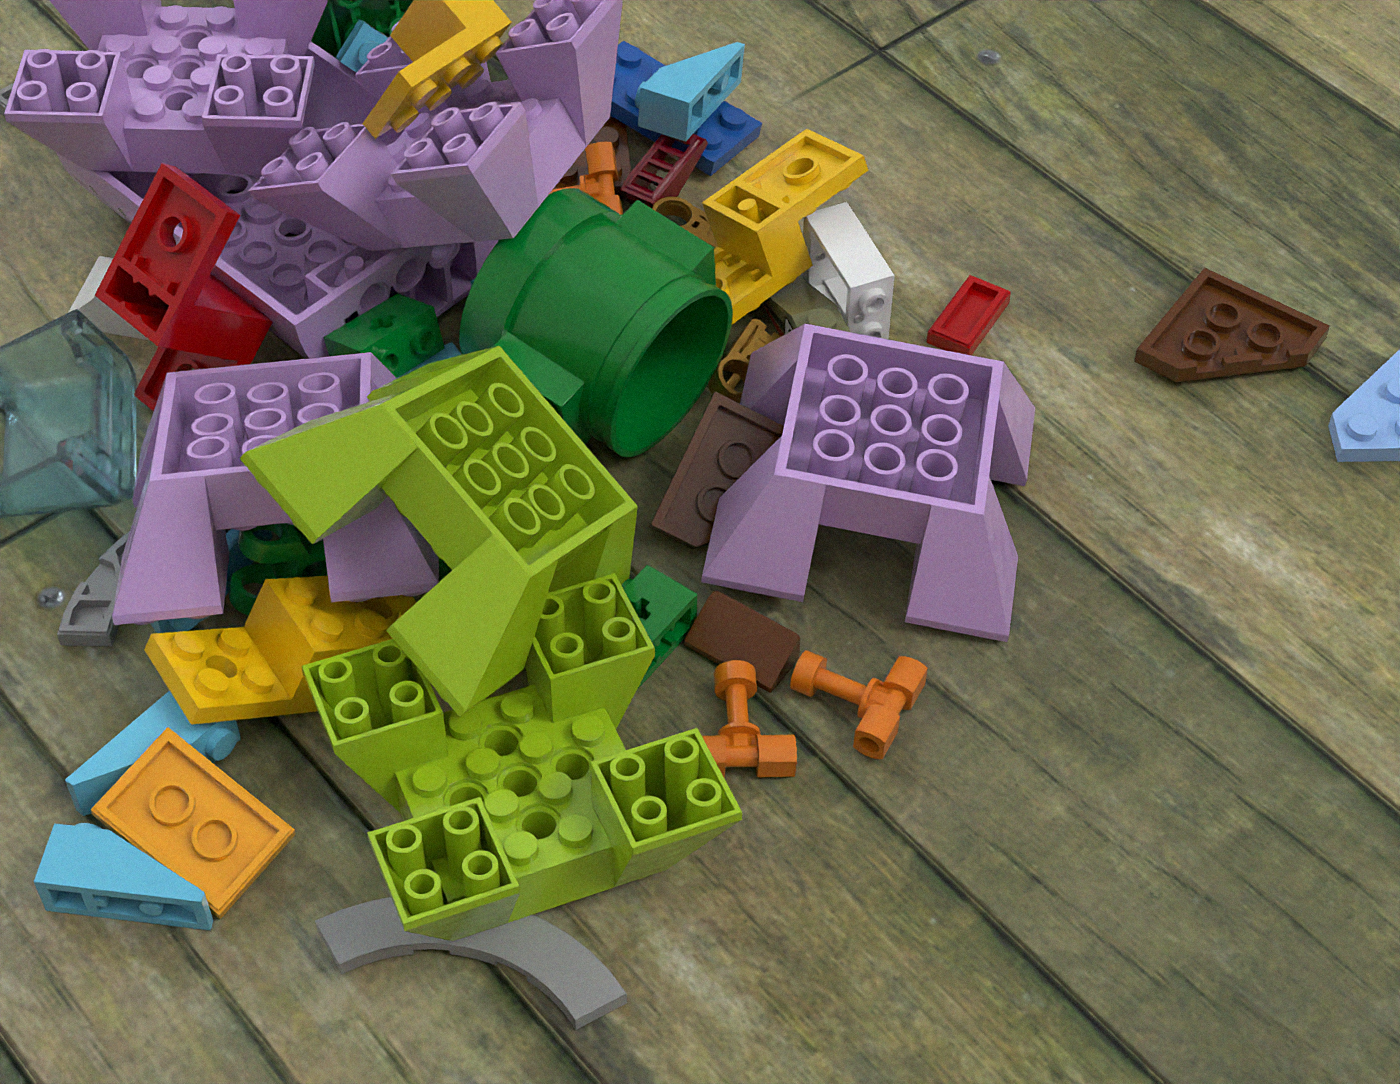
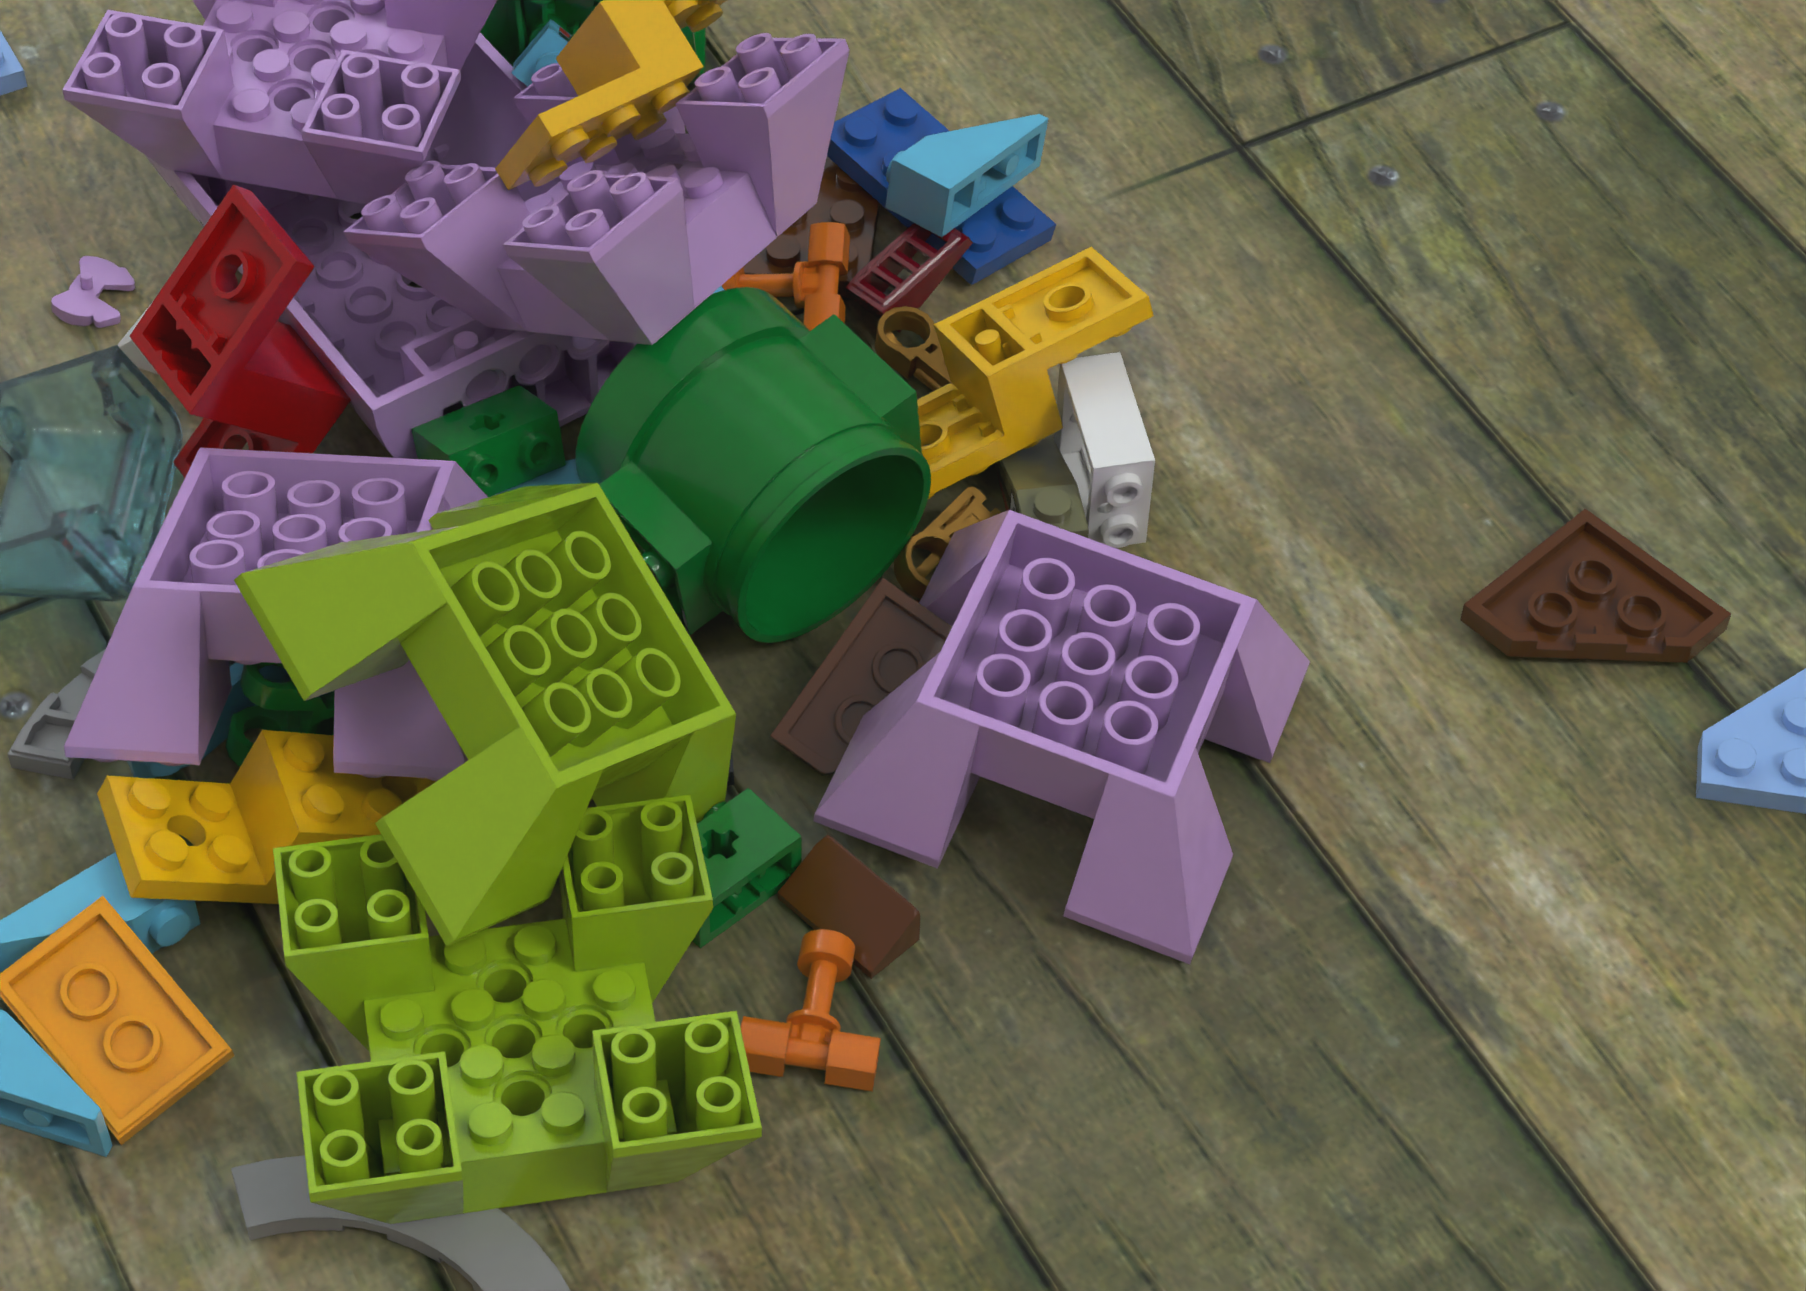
camera: 10 degrees right, 0 degrees up
orange bar [790,650,928,759] -> none
red tile [926,275,1011,356] -> none
none -> lavender piece [51,256,135,328]

